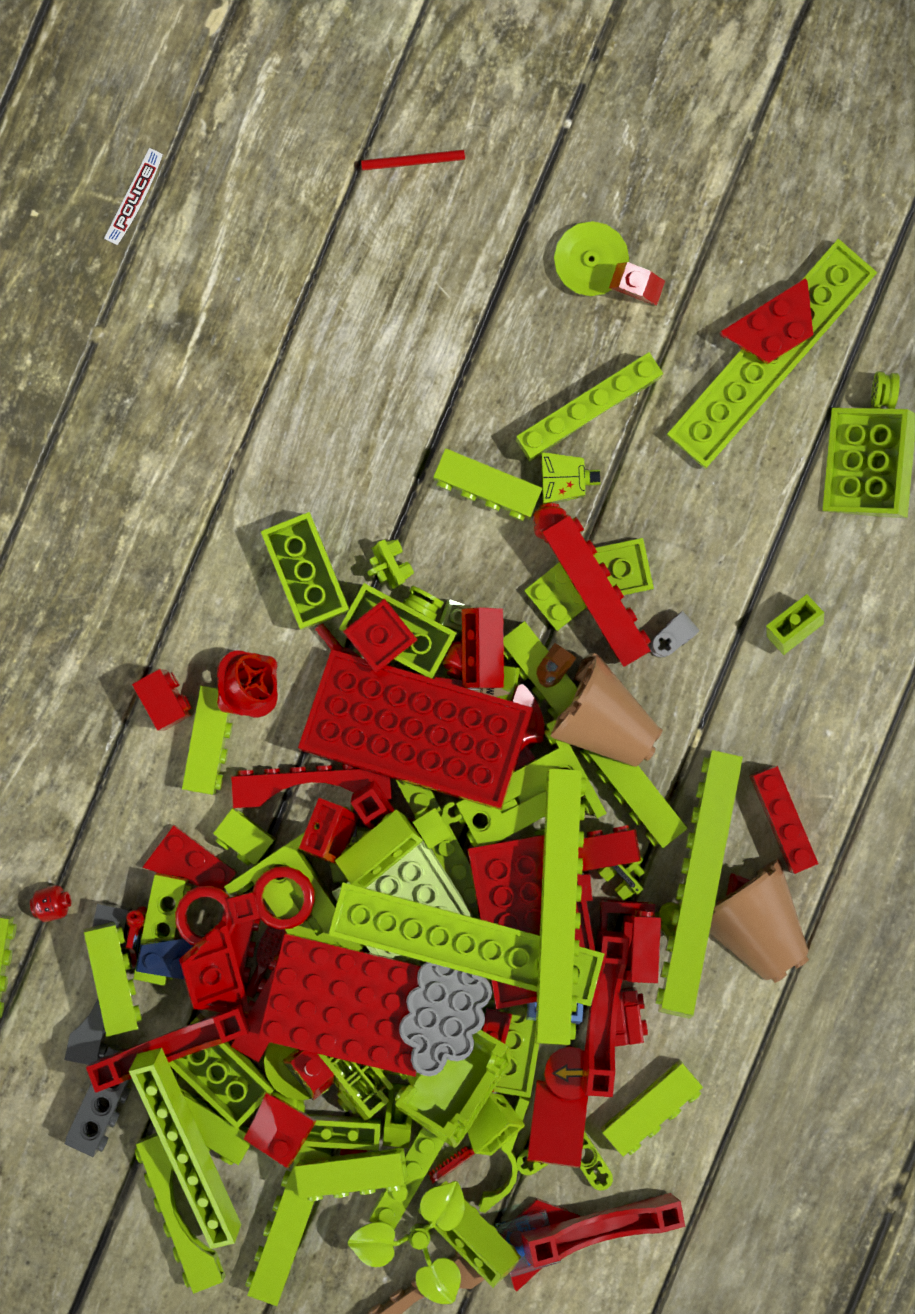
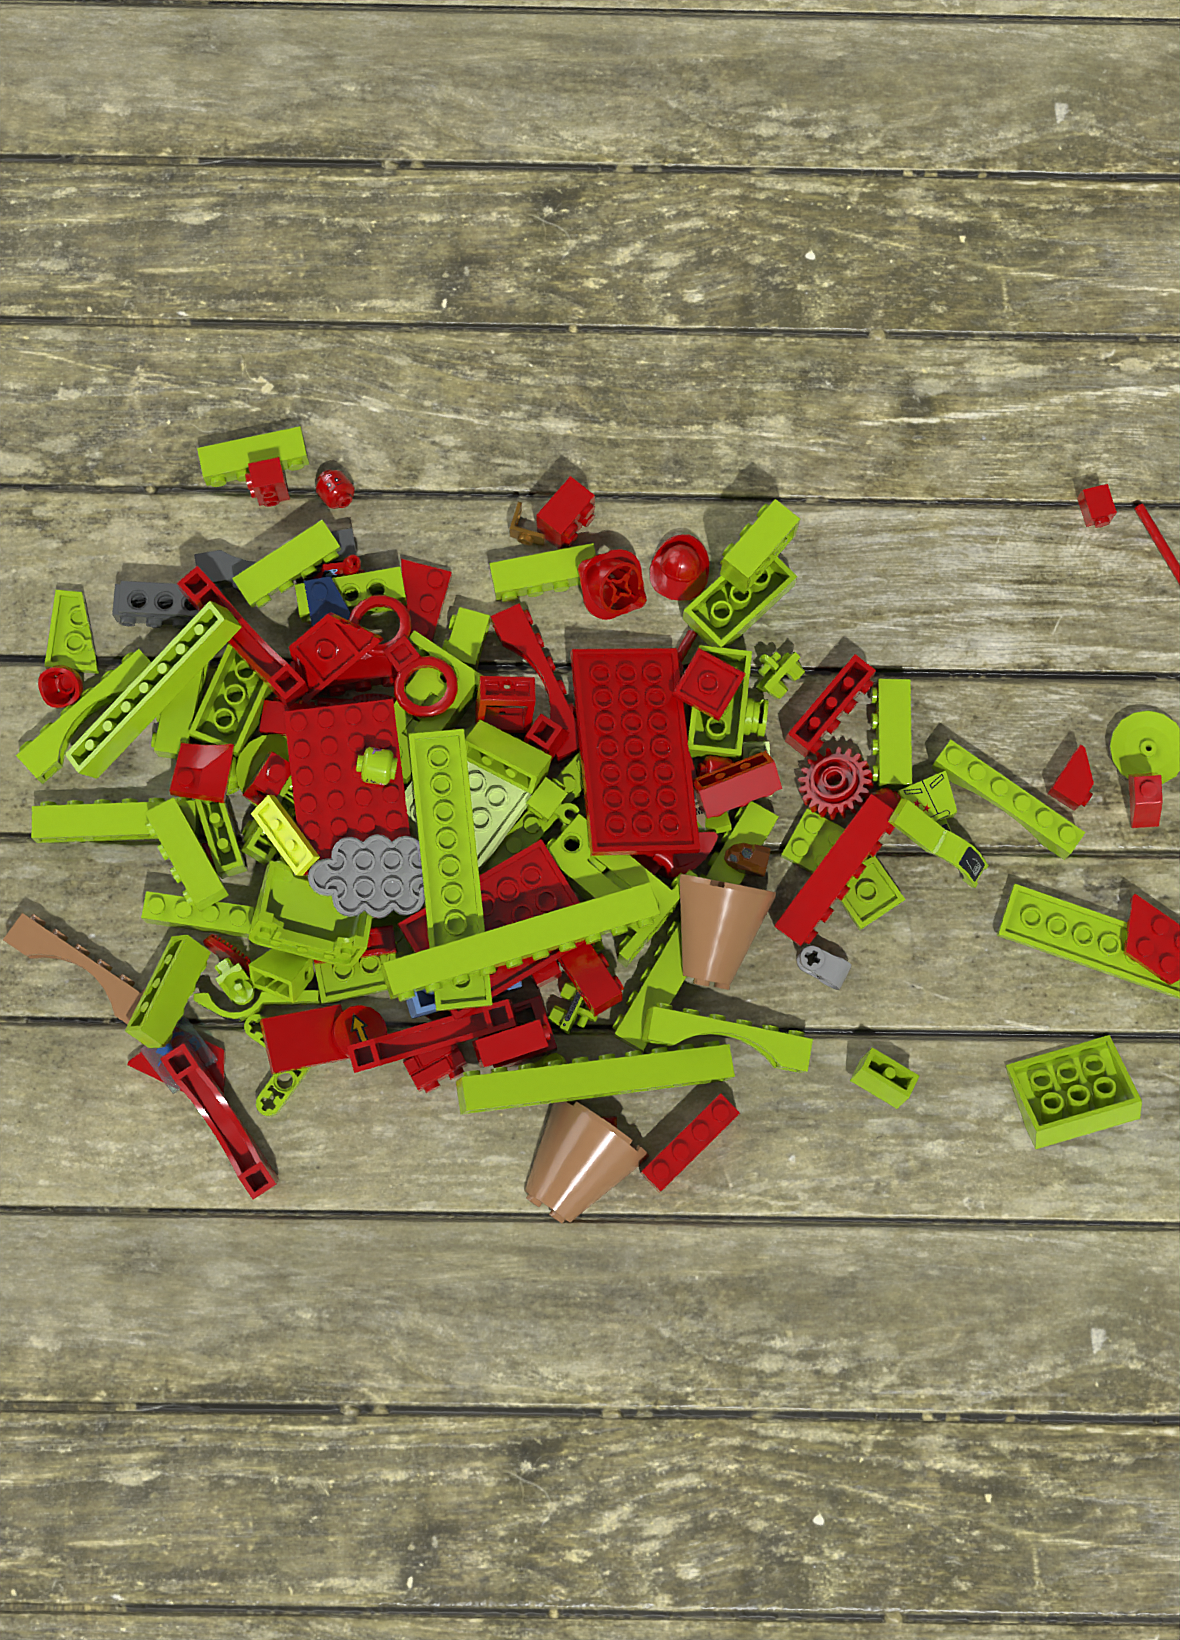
camera: 65 degrees right, 10 degrees down
sticker [104,148,163,245] -> none
lime plant [348,1181,464,1304] -> none
lime slope [383,1083,412,1148] -> none
lime brick [601,1059,703,1157] -> none
lime wheel [871,371,900,409] -> none
none -> red helmet [38,665,83,708]
none -> lime wing [44,590,99,674]
none -> lime hips [215,958,257,1005]
none -> red brick [245,457,290,507]
none -> neon yellow plate [251,795,320,876]
none -> lime head [356,747,398,785]
none -> pearl gold bracket [510,501,545,546]
none -> lime arch [642,1003,813,1073]
none -> red hat [650,534,710,601]
none -> lime brick [720,499,800,594]
none -> red brick [785,654,876,758]
none -> red gear [798,747,874,820]
none -> lime piece [888,799,989,888]
none -> red slope [1047,744,1094,811]
none -> red brick [1077,484,1117,528]

